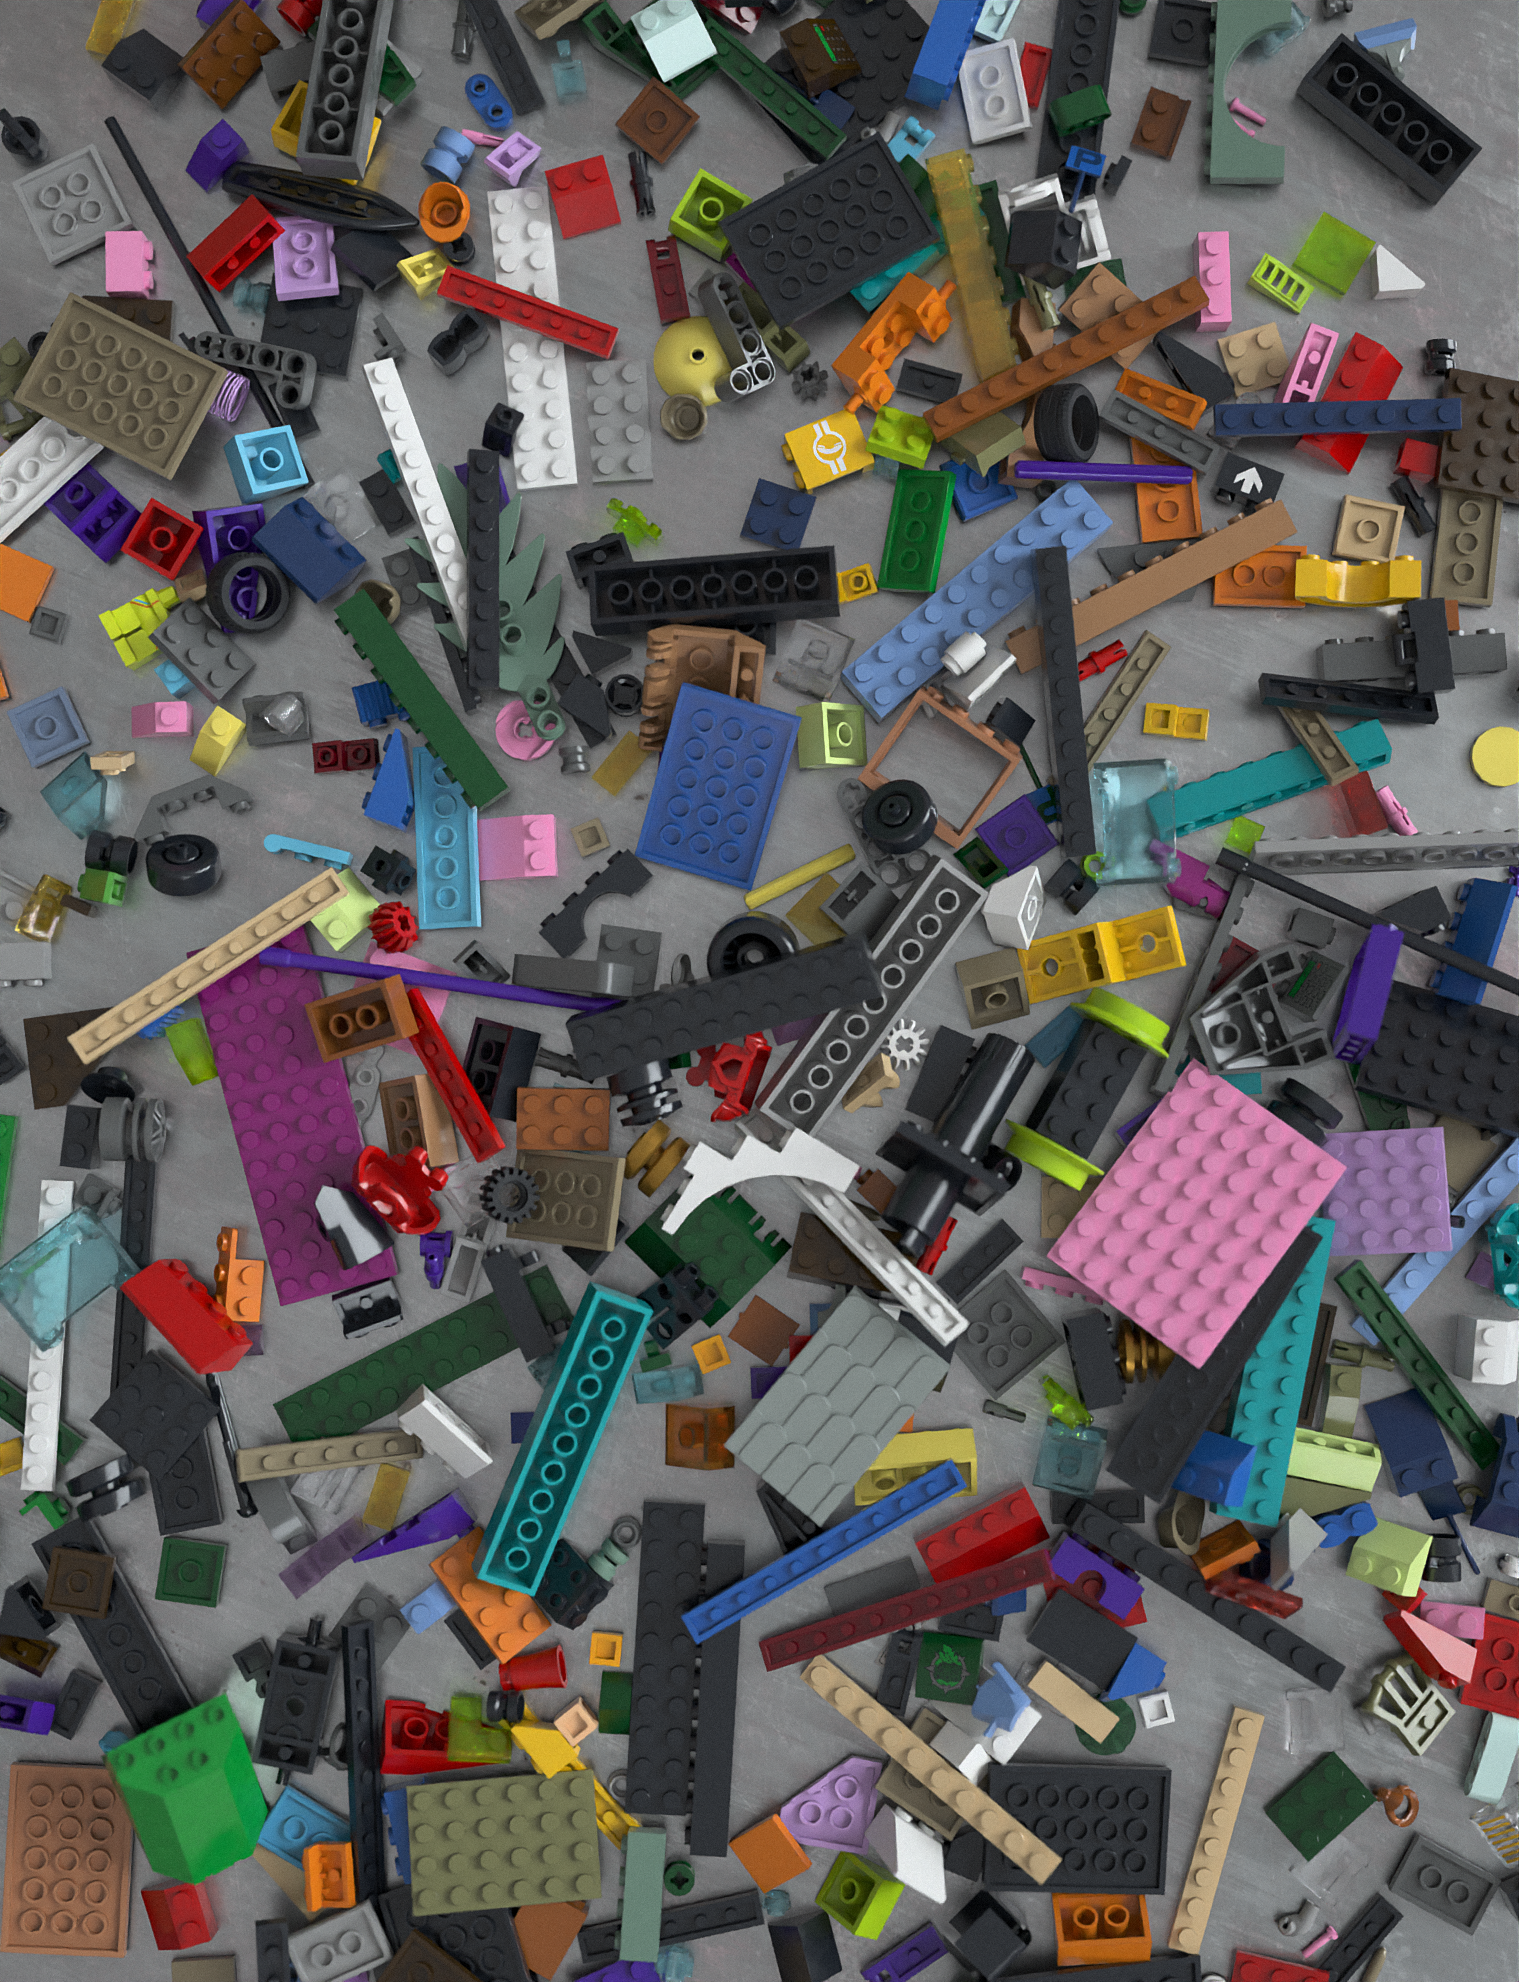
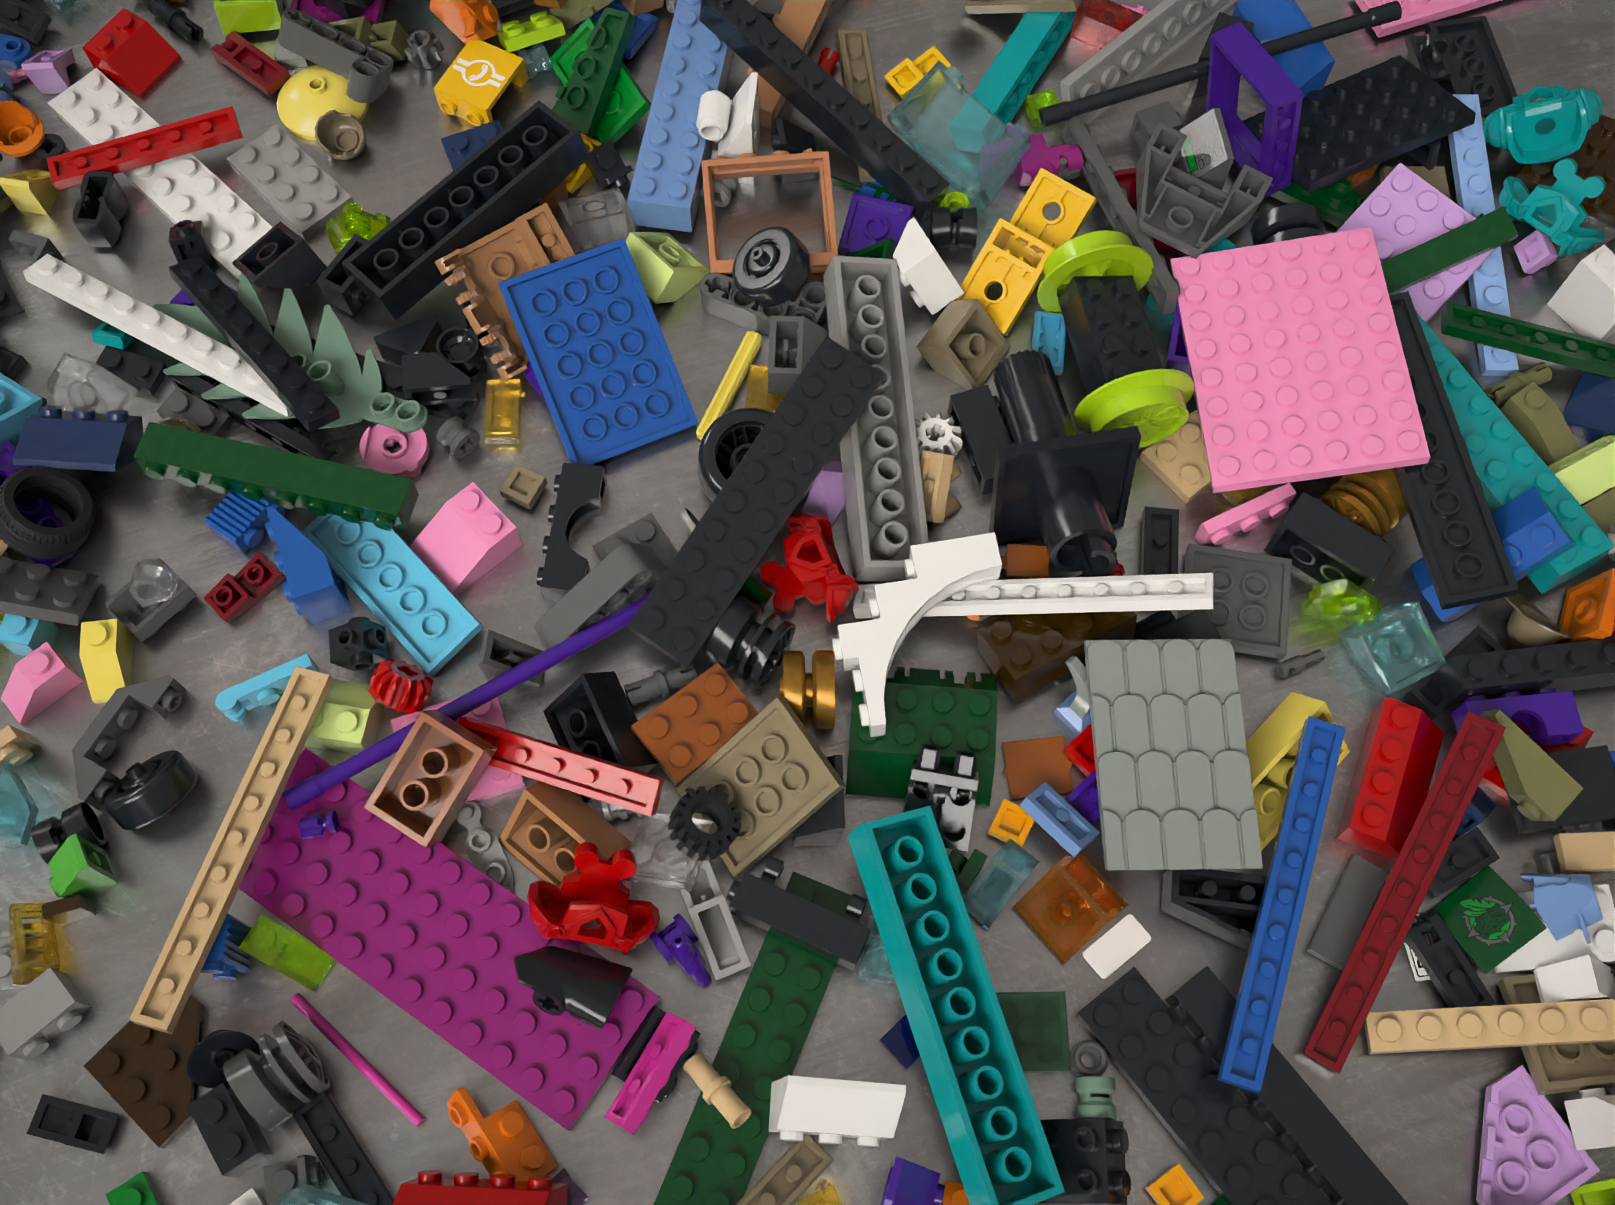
camera: 40 degrees left, 20 degrees down
none -> black slope [232,221,327,289]
none -> dark pink axle [290,993,426,1127]
none -> dark purple piece [298,811,340,840]
none -> dark green wing [552,7,636,137]
none -> black bracket [585,140,633,190]
none -> dark pink plate [605,1012,697,1135]
none -> tan pin [683,1052,752,1129]
none -> clear green plate [996,991,1071,1073]
none -> medium blue plate [1020,782,1100,858]
none -> white sticker [1083,914,1151,979]
none -> dark green tile [1381,206,1519,294]
none -> olive slope [1479,709,1584,821]

